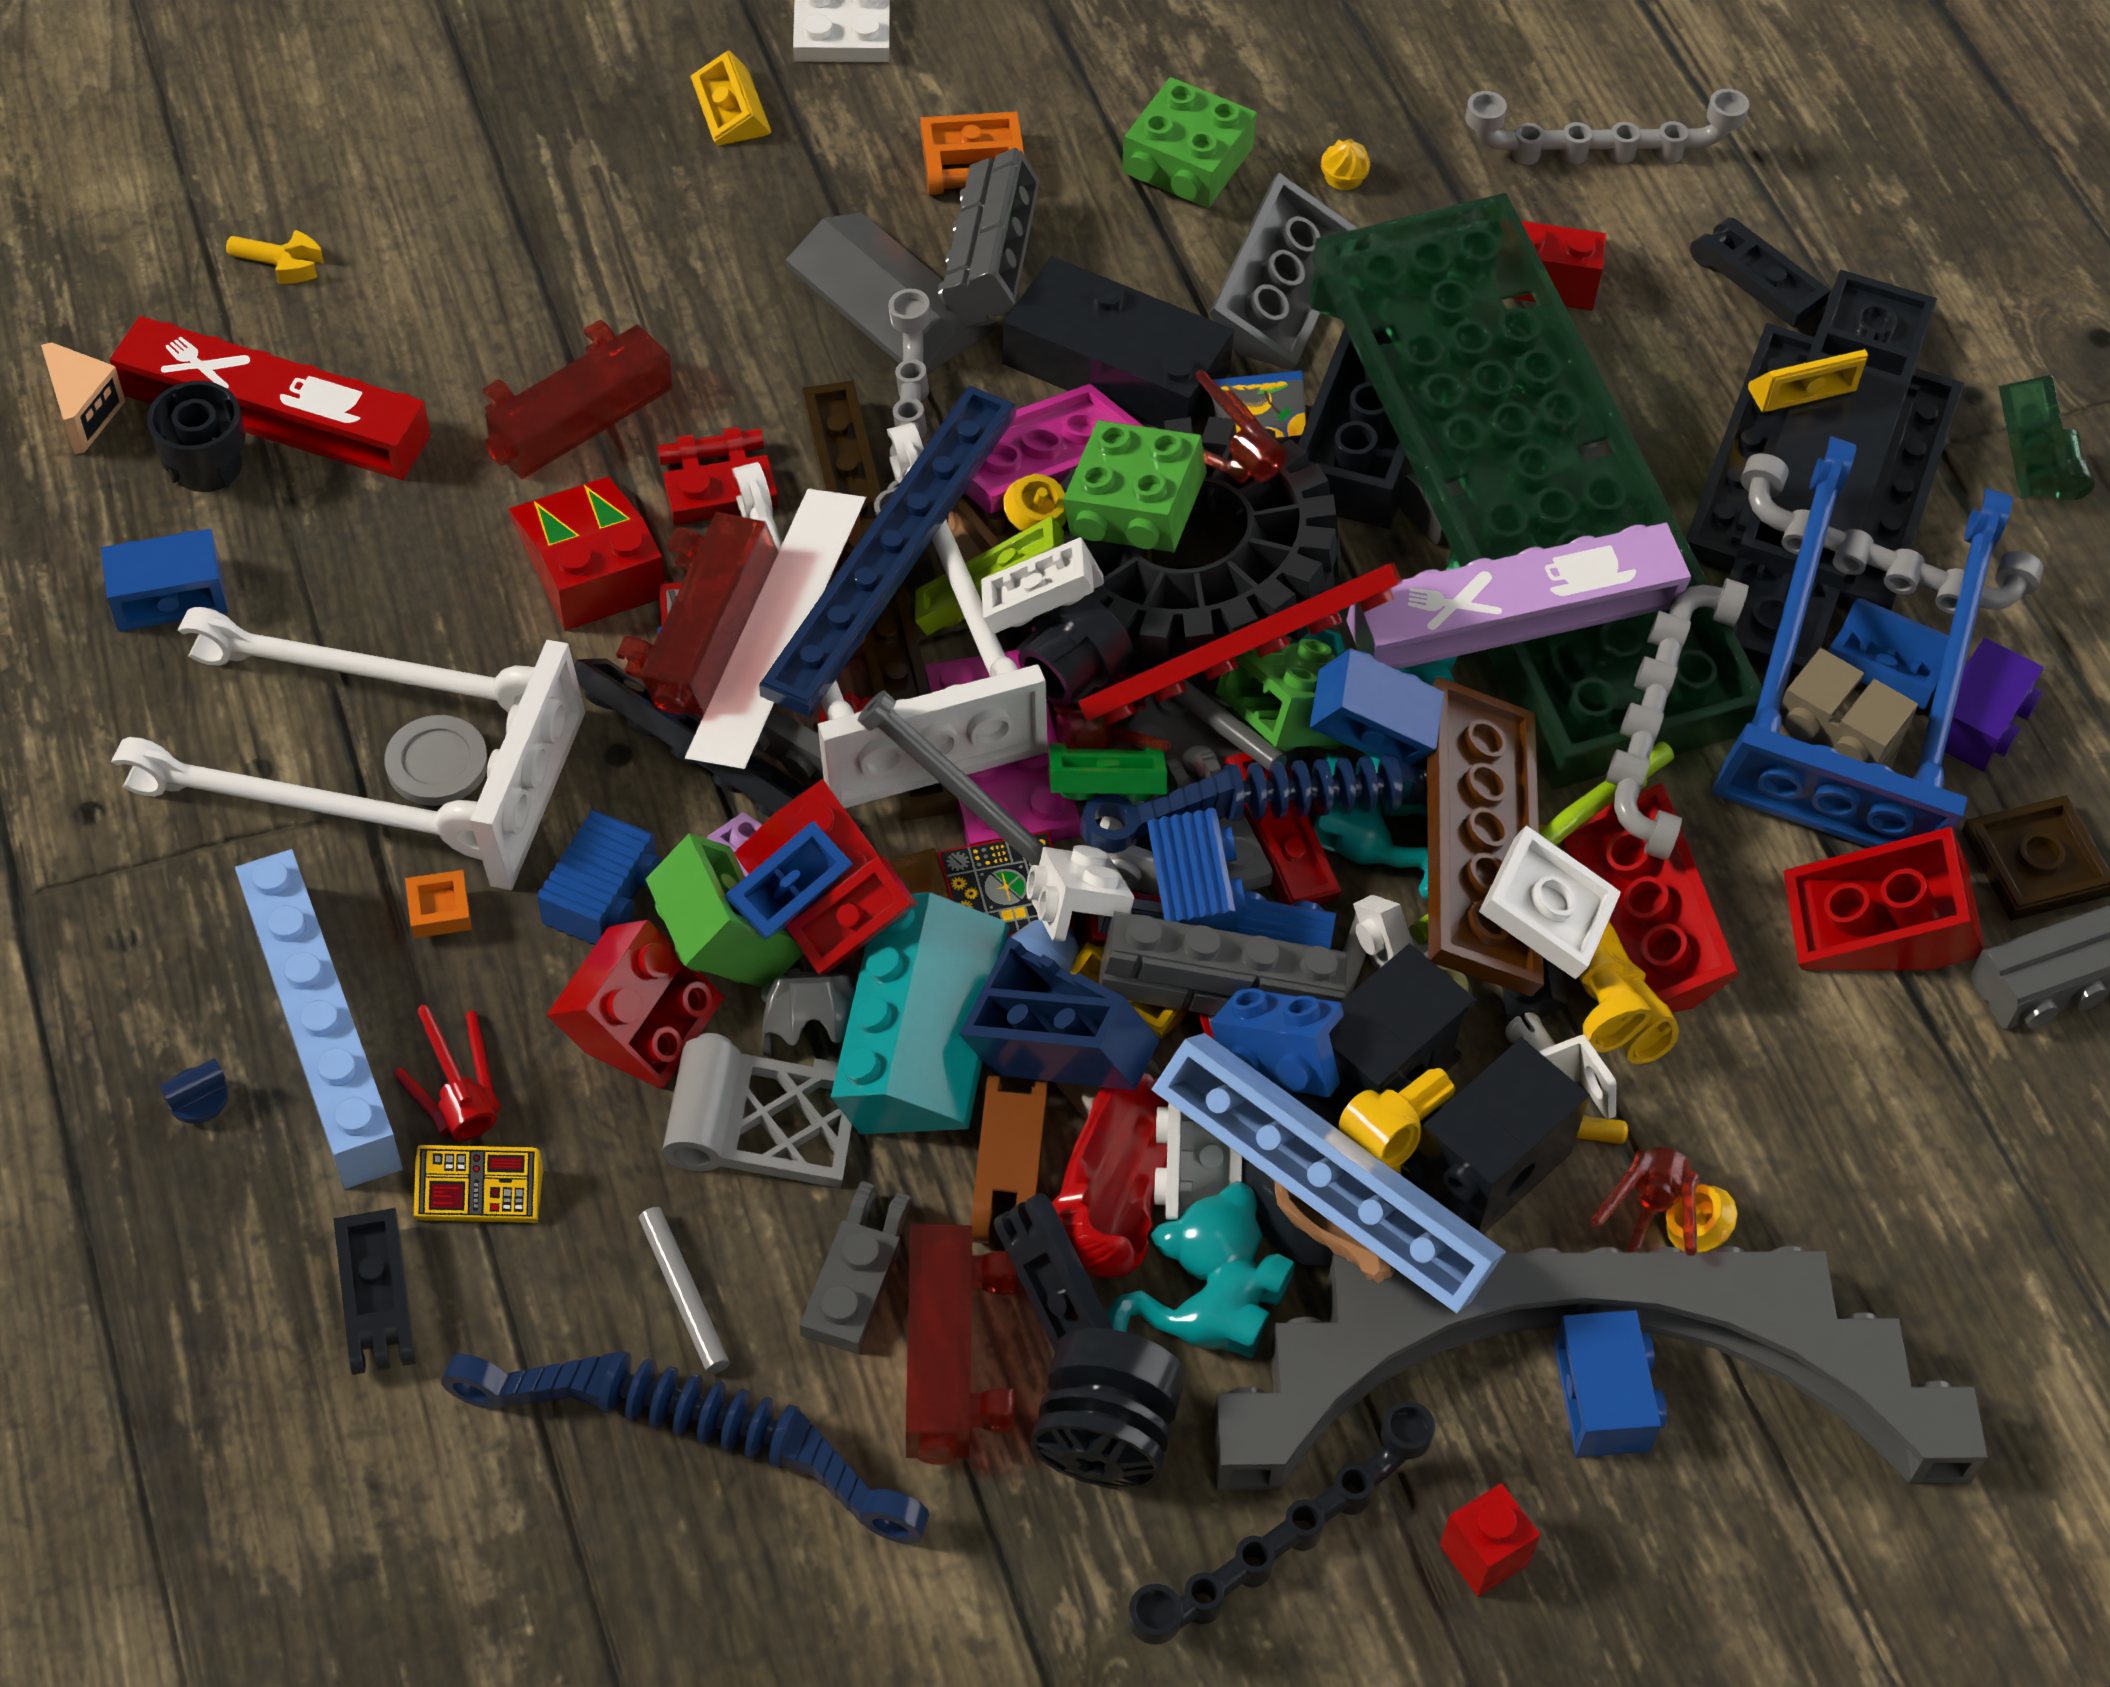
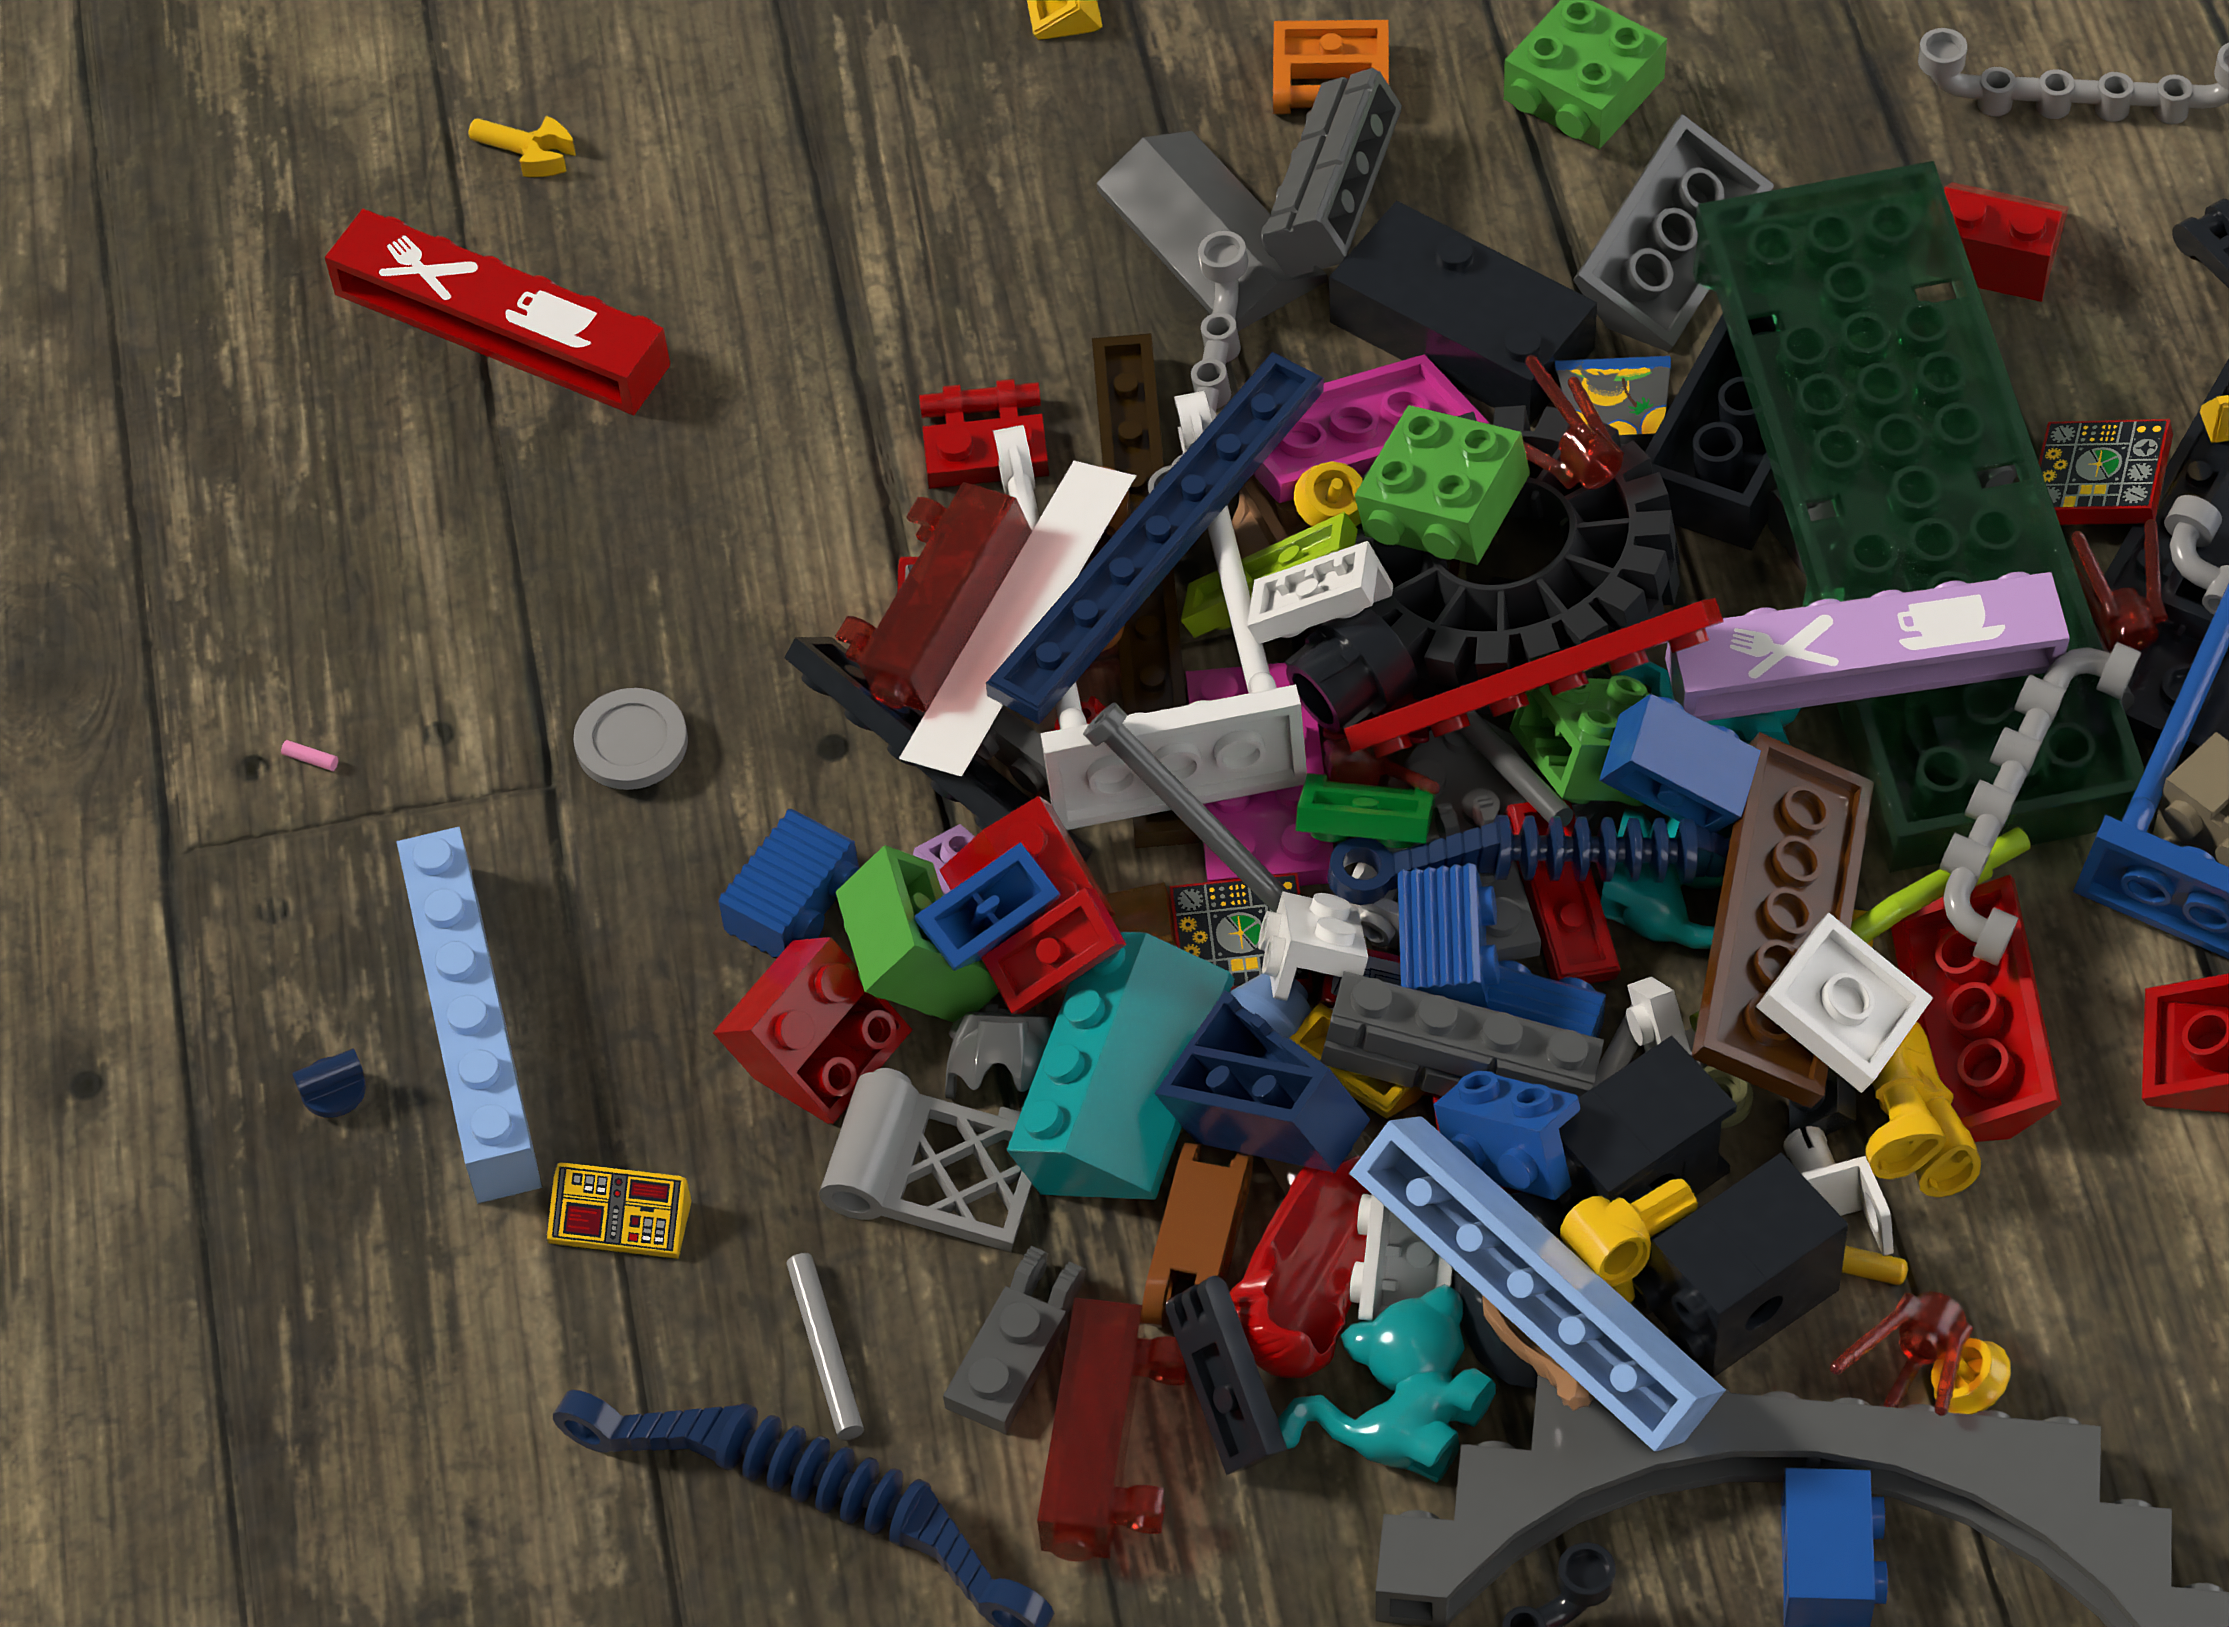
camera: 15 degrees right, 0 degrees up
light nougat slope [41,342,125,455] -> none
blue brick [101,528,228,632] -> none
white piece [111,607,585,890] -> none
black piece [147,381,246,492] -> none
black hinge [333,1208,416,1375] -> none
red plant [394,1005,501,1141] -> none
orange plate [405,870,472,939] -> none
clear red brick [482,320,673,480] -> none
red slope [508,476,665,631] -> none
black wheel [1030,1328,1186,1490] -> none
yellow plate [1321,139,1370,190] -> none
none -> bright pink piece [281,740,338,771]
none -> tile [2028,419,2173,525]
none -> clear red plant [2058,519,2168,651]

